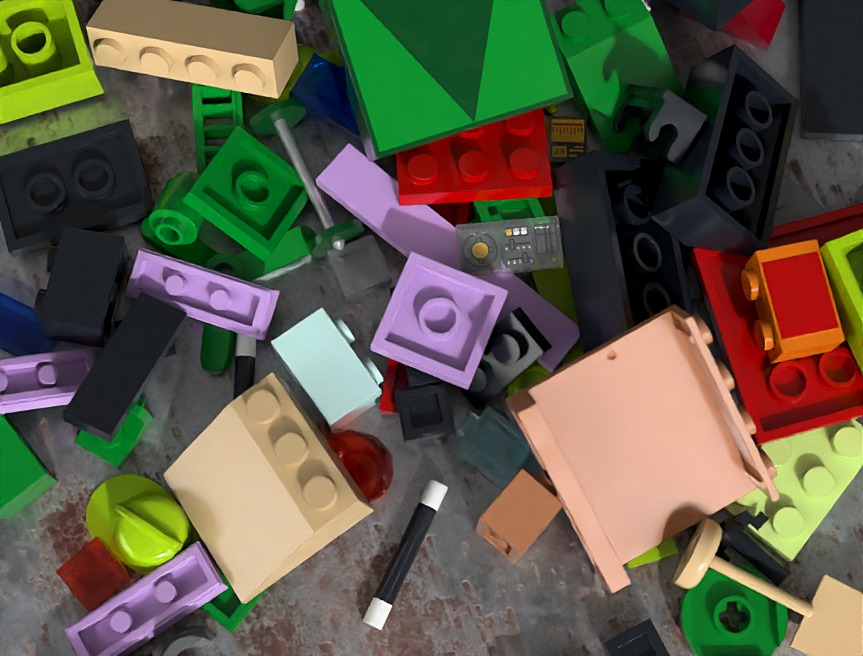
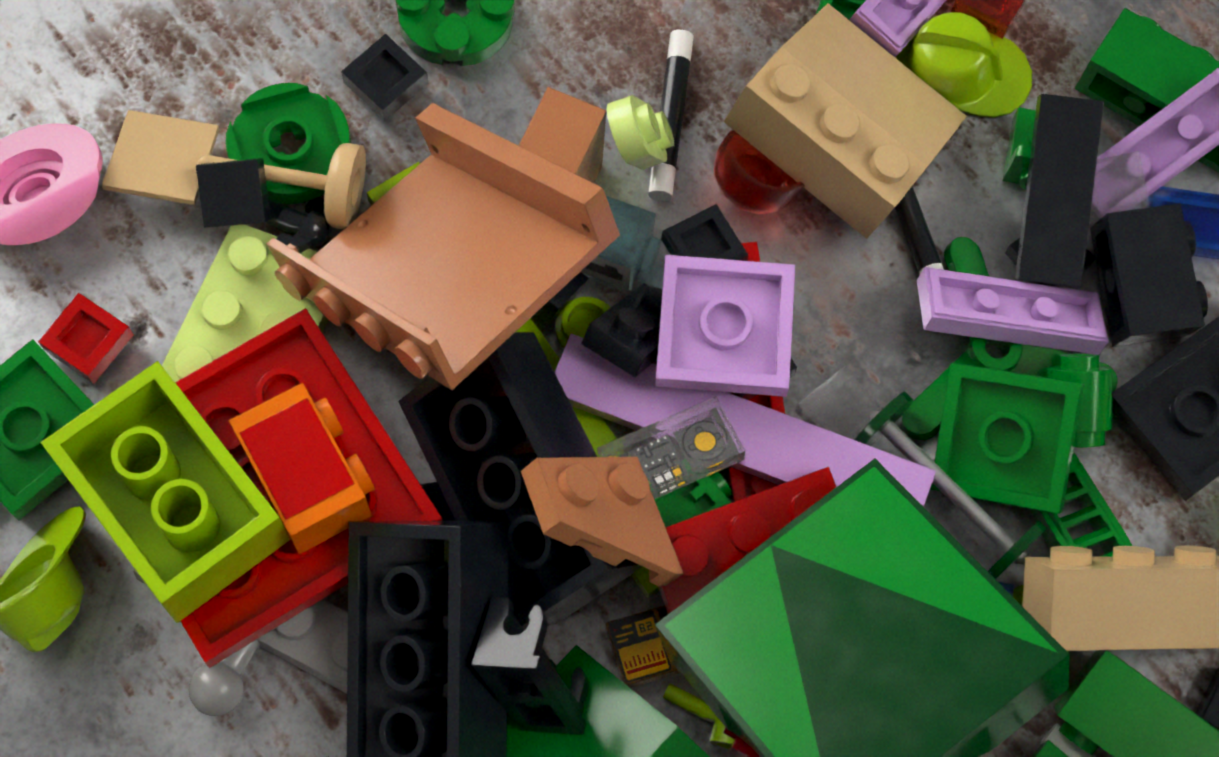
camera: 160 degrees right, 5 degrees down
light aqua brick [271,308,384,434] -> none
none -> black tile [196,158,271,228]
none -> nougat wing [521,457,683,586]
none -> yellowish green plate [607,95,674,170]
none -> clear tile [1089,151,1150,225]

